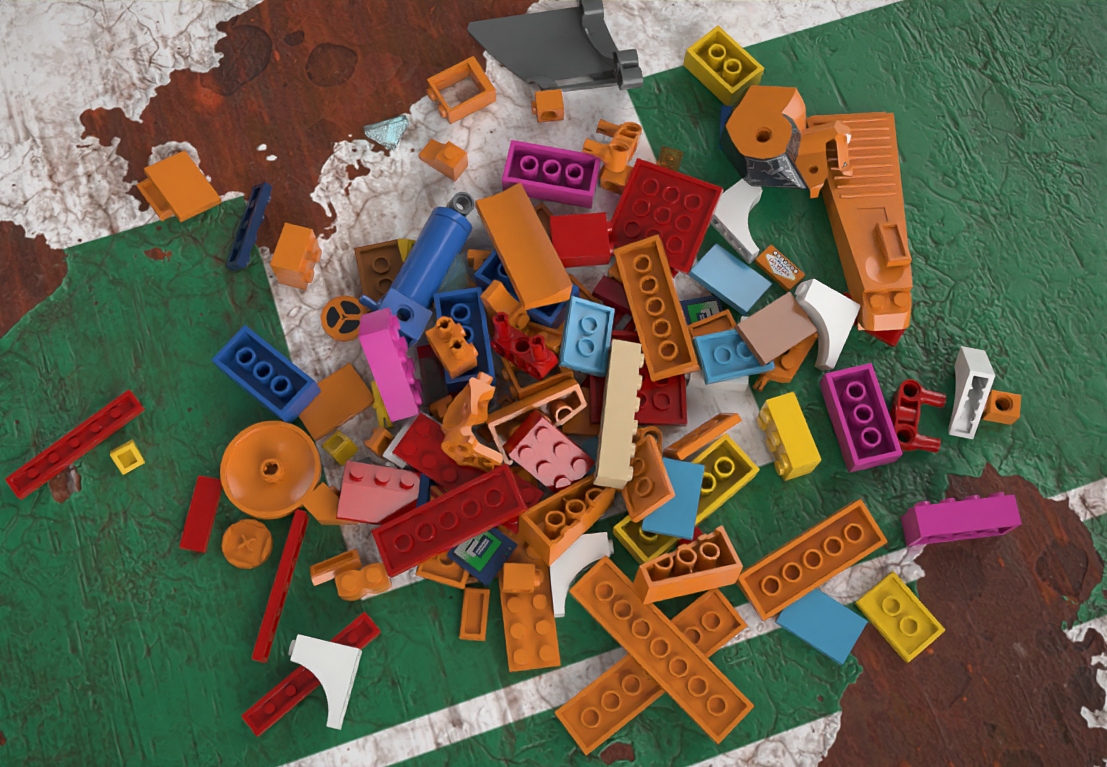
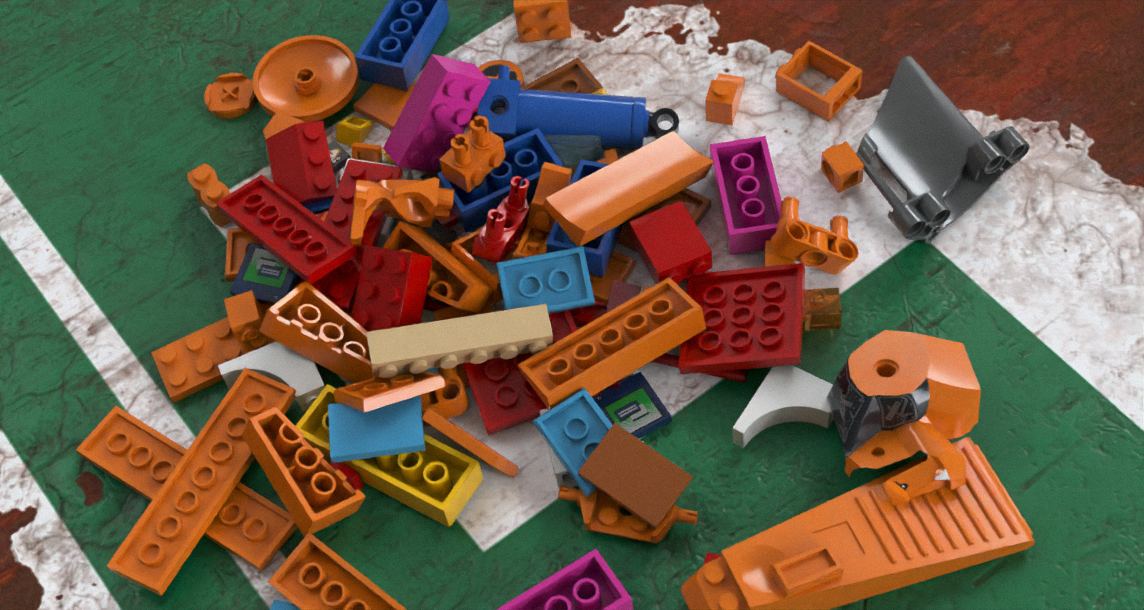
camera: 80 degrees right, 15 degrees down
red tile [179,475,223,553] -> none
red plate [241,612,382,737] -> none
red tile [251,509,310,664] -> none
white arch [289,634,362,730] -> none
orange tile [309,549,362,586] -> none
clear light blue slope [363,115,409,151] -> none
orange tile [459,587,490,641] -> none
yellow brick [683,25,764,106] -> none
orange tile [688,309,736,339] -> none
dark azure tile [689,243,772,316] -> none
tile [754,245,805,292] -> none
yellow brick [757,392,821,481] -> none
white arch [795,279,861,371] -> none

